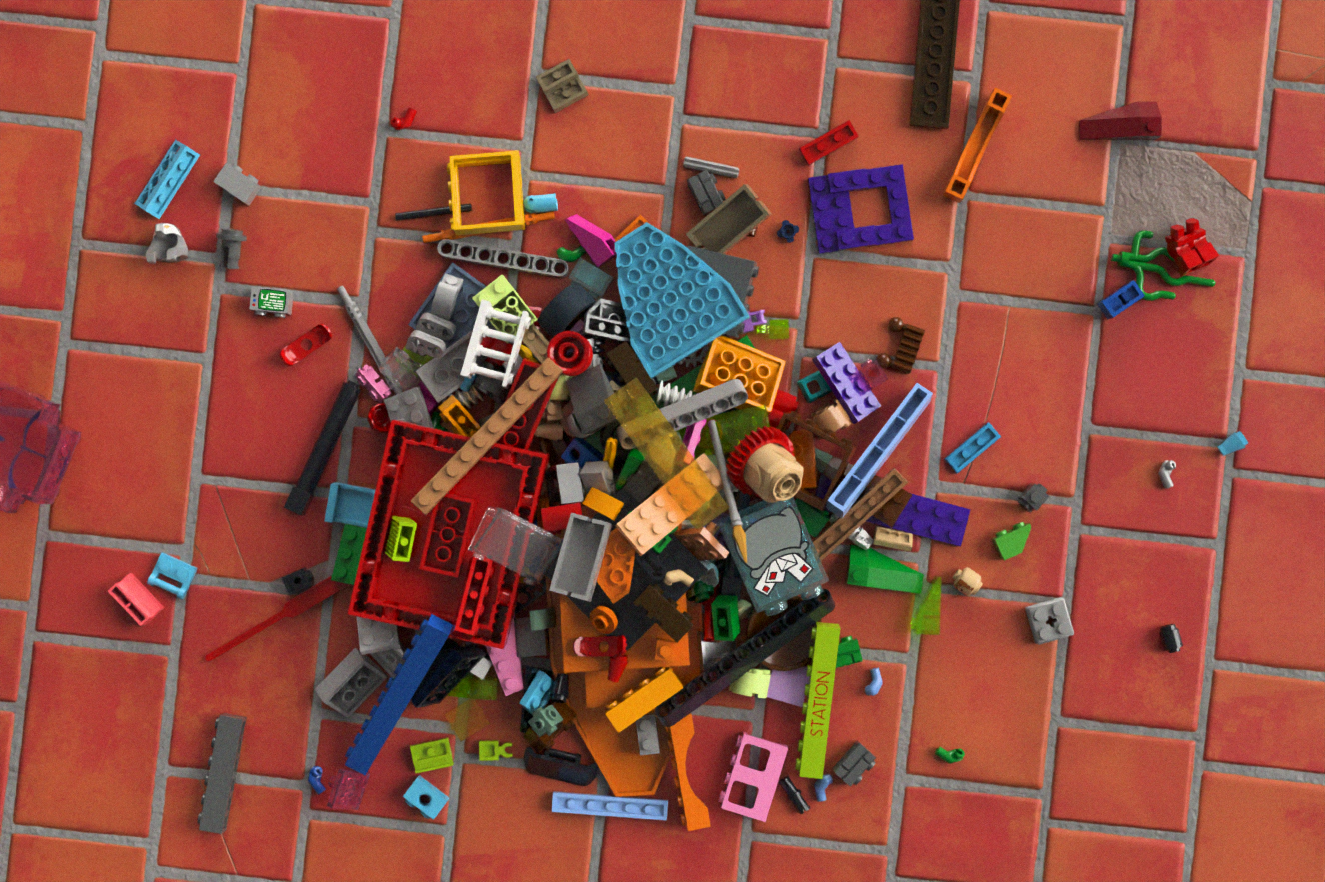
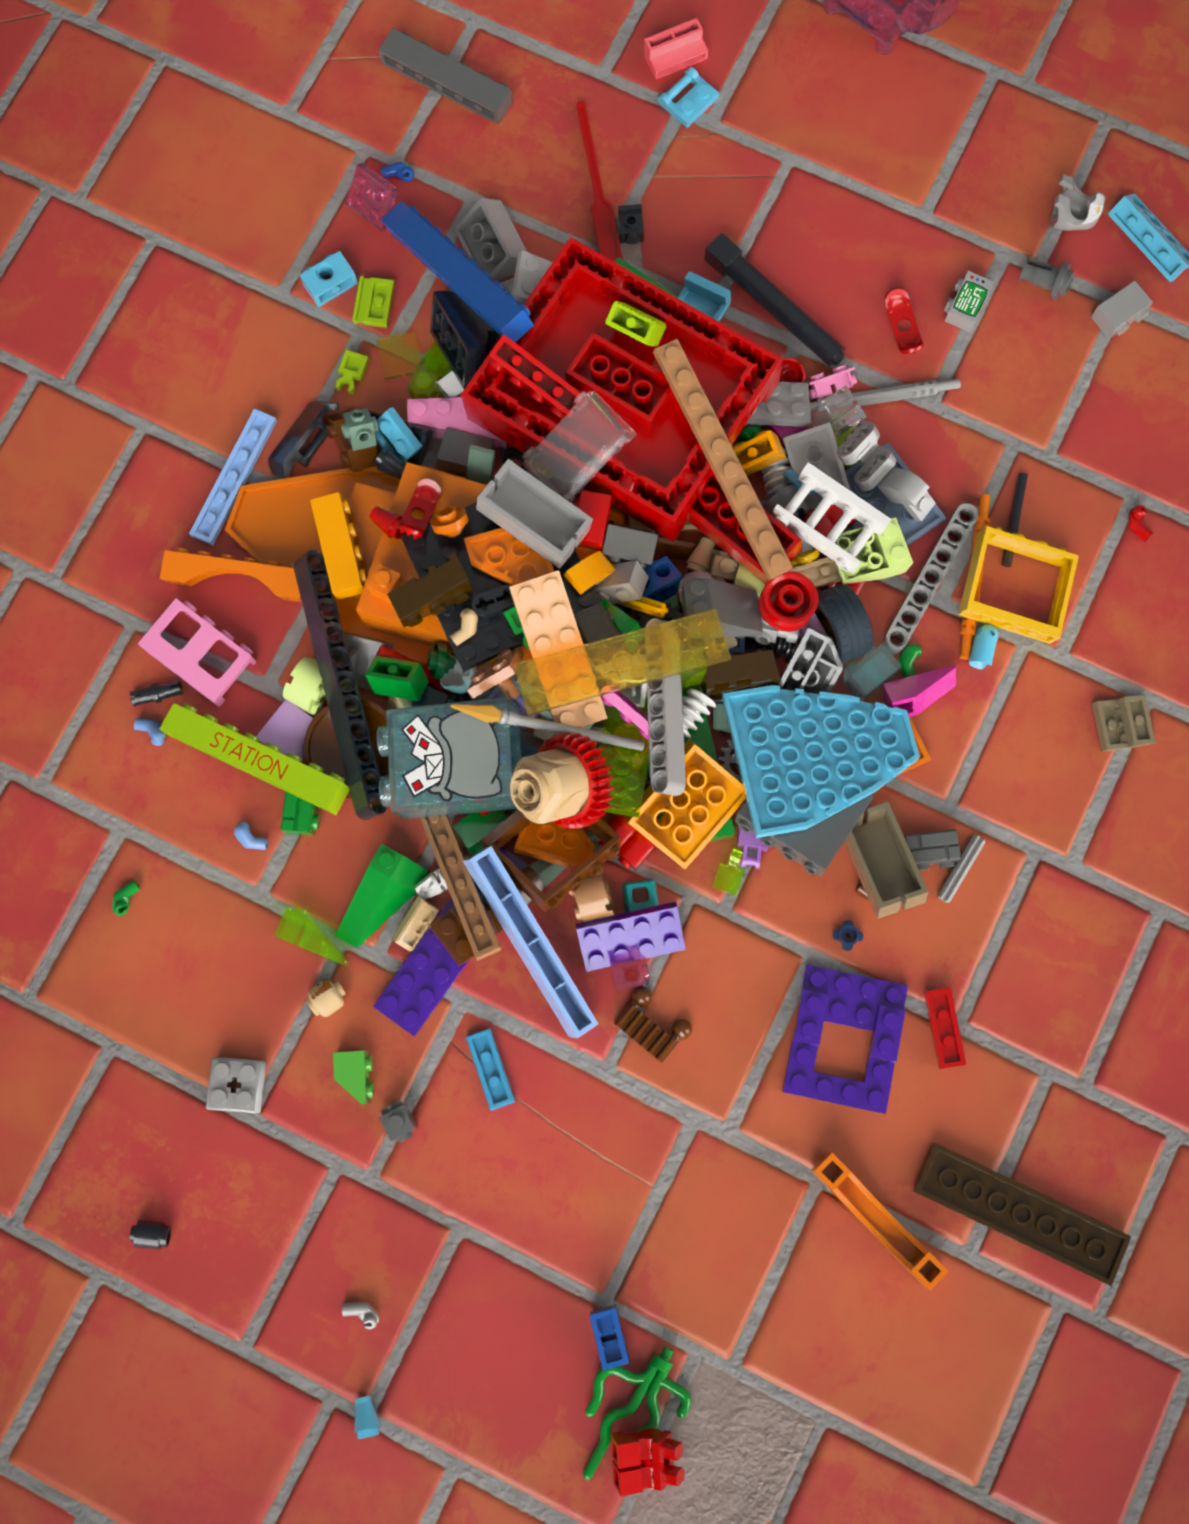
camera: 110 degrees right, 10 degrees down
light grey brick [636,712,660,756] -> none
dark grey brick [832,740,876,787] -> none
dark red wedge [1079,101,1162,140] -> none

